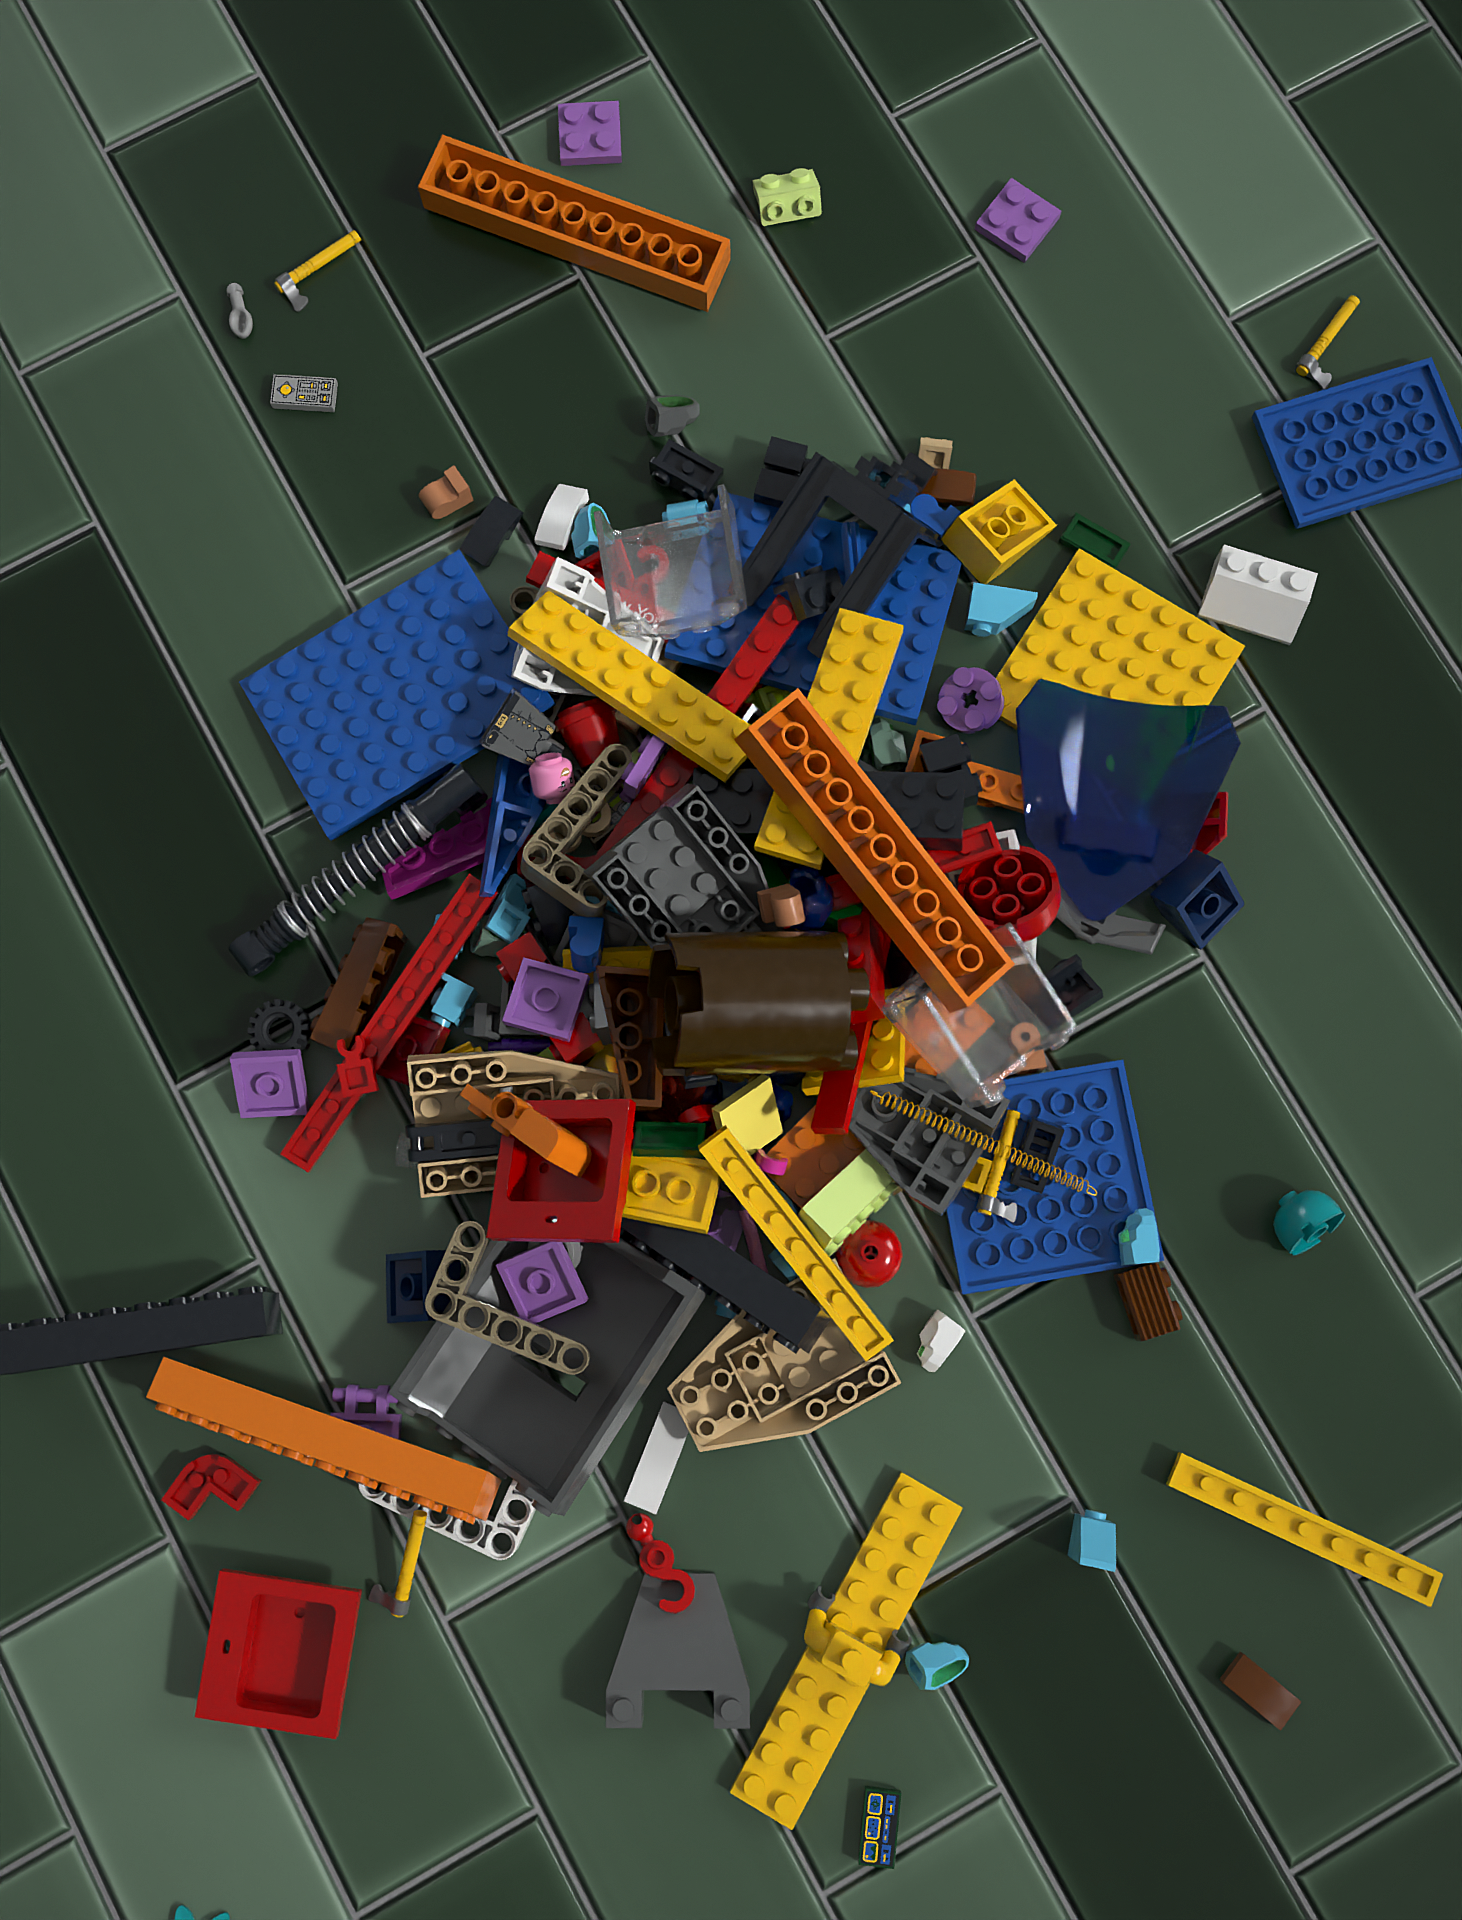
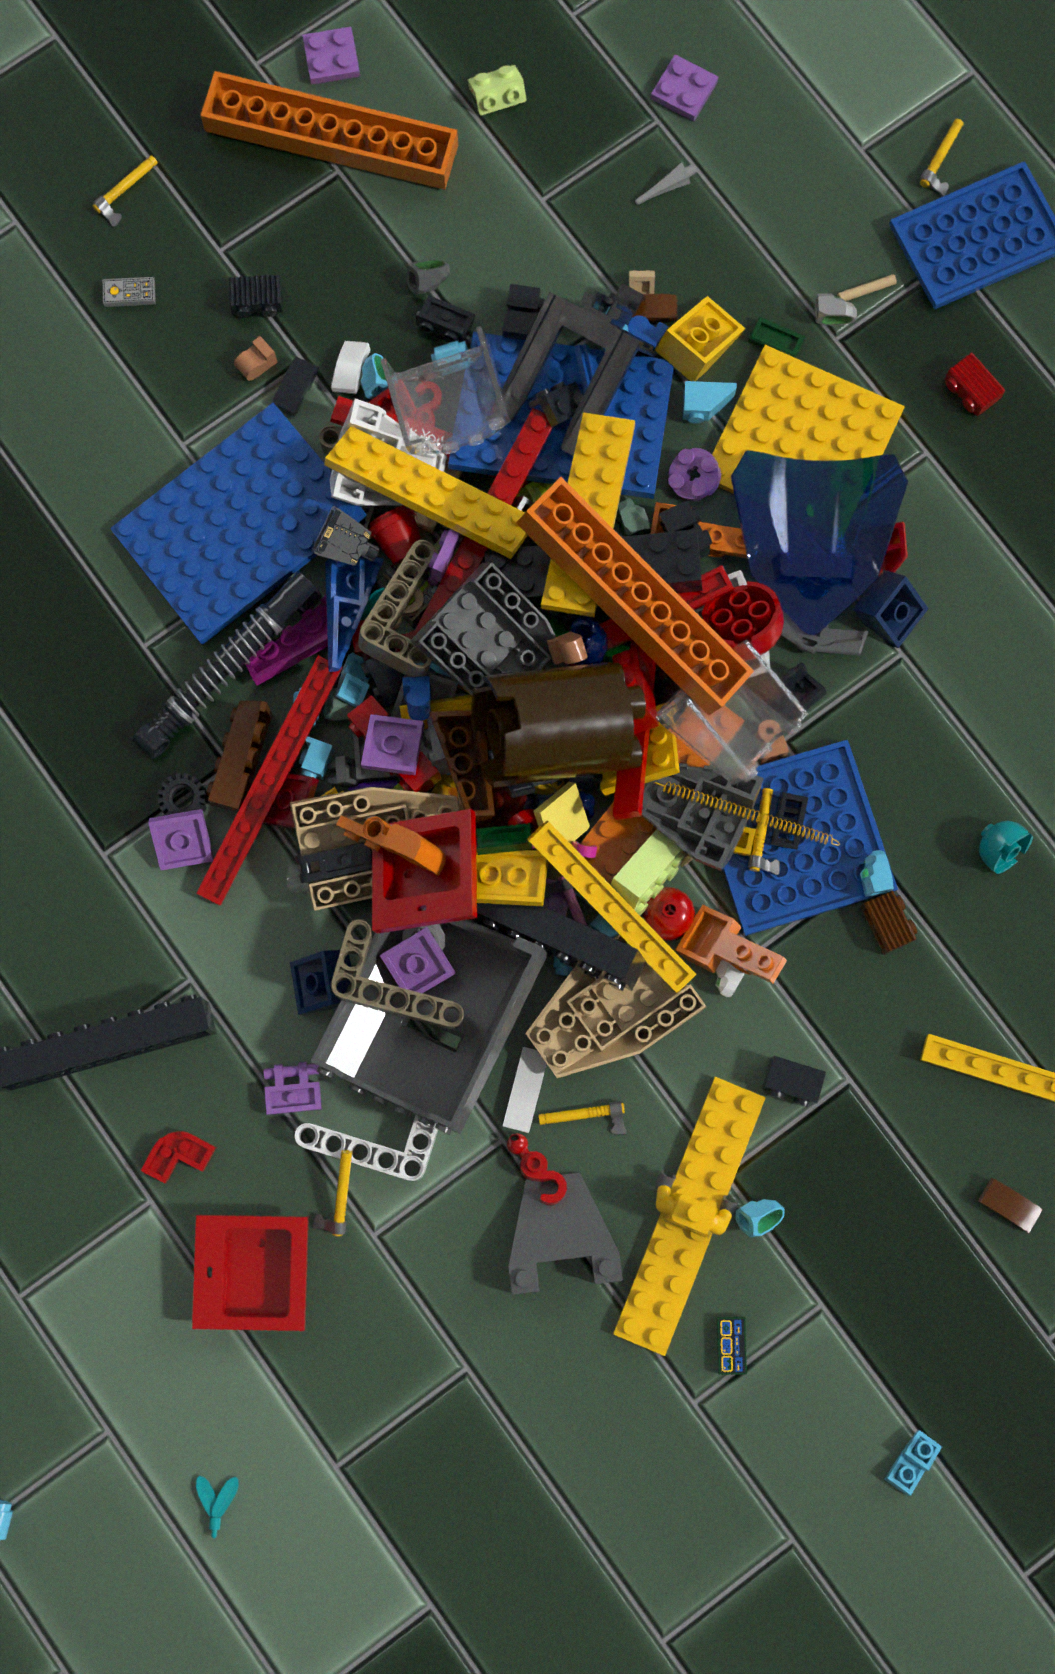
camera: 10 degrees left, 0 degrees up
orange brick [146,1357,501,1525] -> none
light grey piece [227,283,253,339] -> none
red plate [337,1035,379,1098] -> none
bright pink head [529,753,575,804] -> none
medium azure slope [1068,1509,1116,1572] -> none
white slope [1197,545,1318,645] -> none
none -> black brick [229,274,283,318]
none -> yellow piece [538,1101,627,1135]
none -> light grey piece [635,162,697,205]
none -> orange plate [676,905,787,984]
none -> black brick [762,1056,826,1108]
none -> light grey rock [815,293,857,326]
none -> tan piece [837,274,896,301]
none -> red brick [945,353,1006,416]

